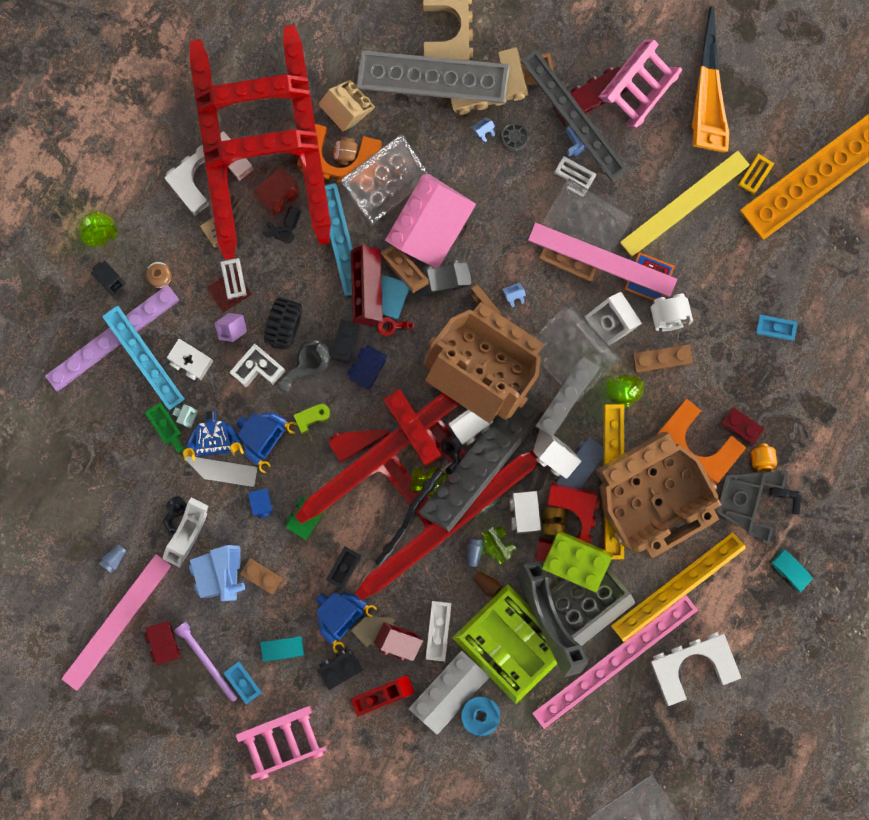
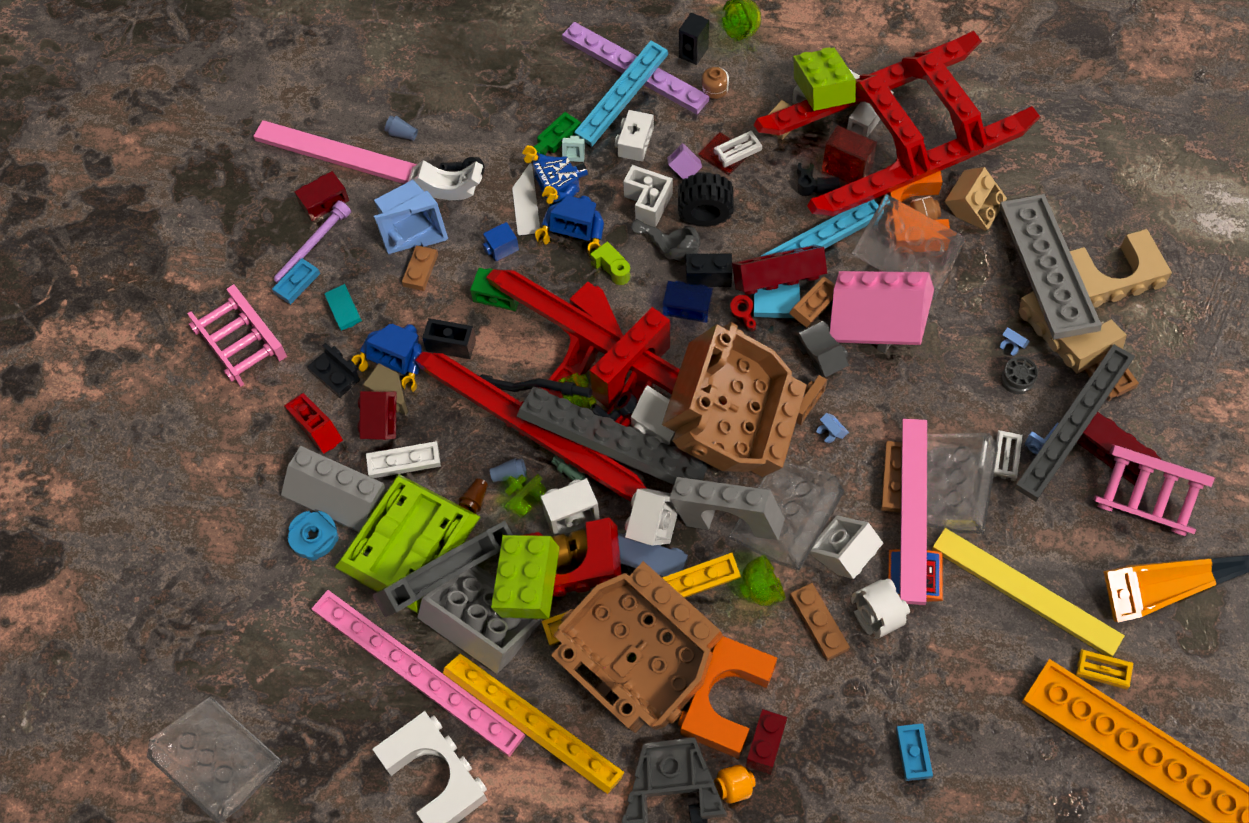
camera: 75 degrees right, 20 degrees down
none -> lime brick [793,47,856,111]

